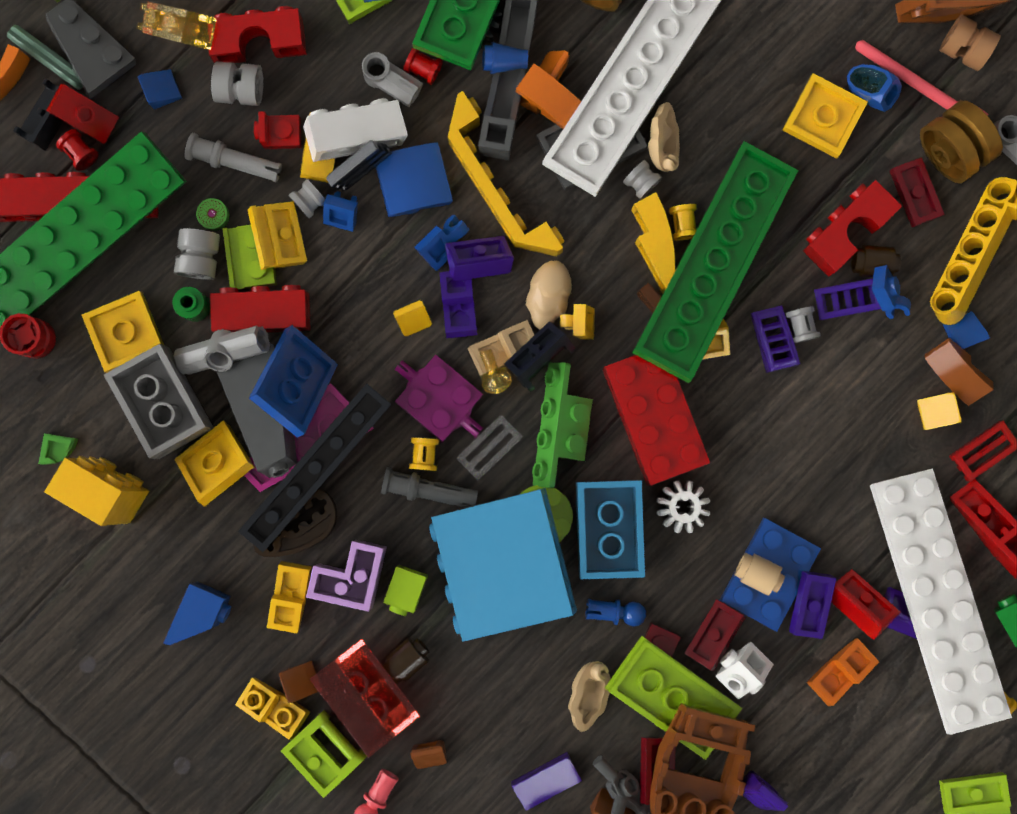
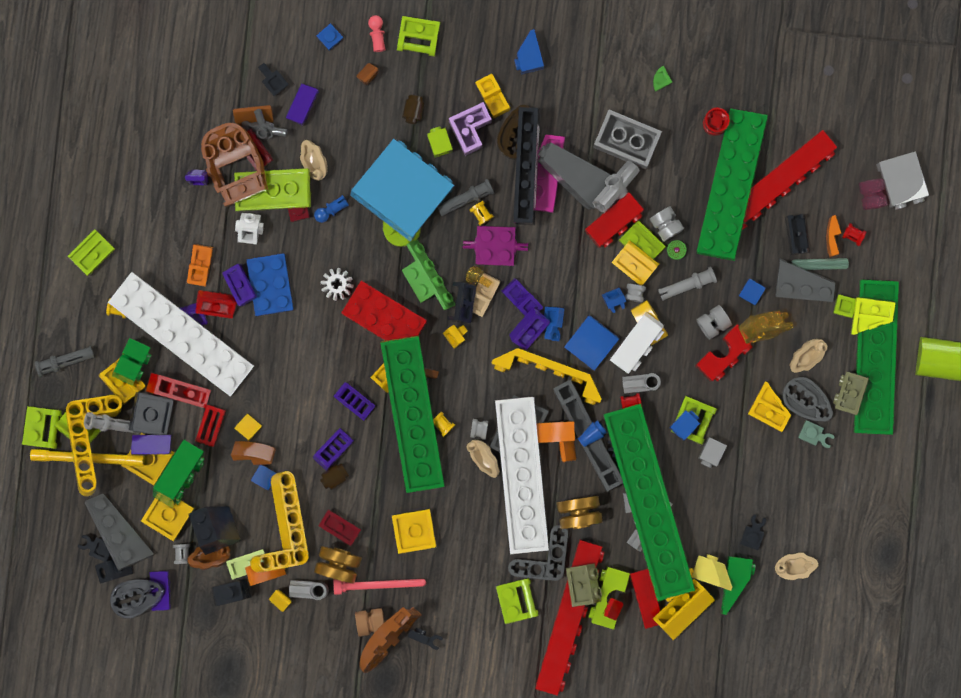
camera: 140 degrees right, 0 degrees up
yellow brick [44,456,149,526] -> none
red plate [46,83,119,144] -> none
red bush [56,129,99,171] -> none
yellow plate [82,291,164,373] -> none
green brick [172,287,211,322] -> none
yellow plate [174,420,254,507] -> none
yellow slope [235,677,310,740] -> none
blue plate [249,325,338,437] -> none
red bracket [254,111,301,149] -> none
dark orange slope [279,660,322,703] -> none
clear red slope [308,639,420,758] -> none
black tile [326,140,392,190] -> none
yellow slope [393,300,432,336] -> none
clear tile [457,415,523,481] -> none
tan arm [526,260,572,330] -> none
dark azure brick [576,480,645,579] -> none
yellow slope [631,192,675,293] -> none
dark red plate [684,599,746,671] -> none
tan brick [734,552,785,596] -> none
light grey bush [786,306,821,343] -> none
red arch [803,180,902,277] -> none
blue rock [847,64,902,112] -> none
blue plate [872,265,911,319] -> none

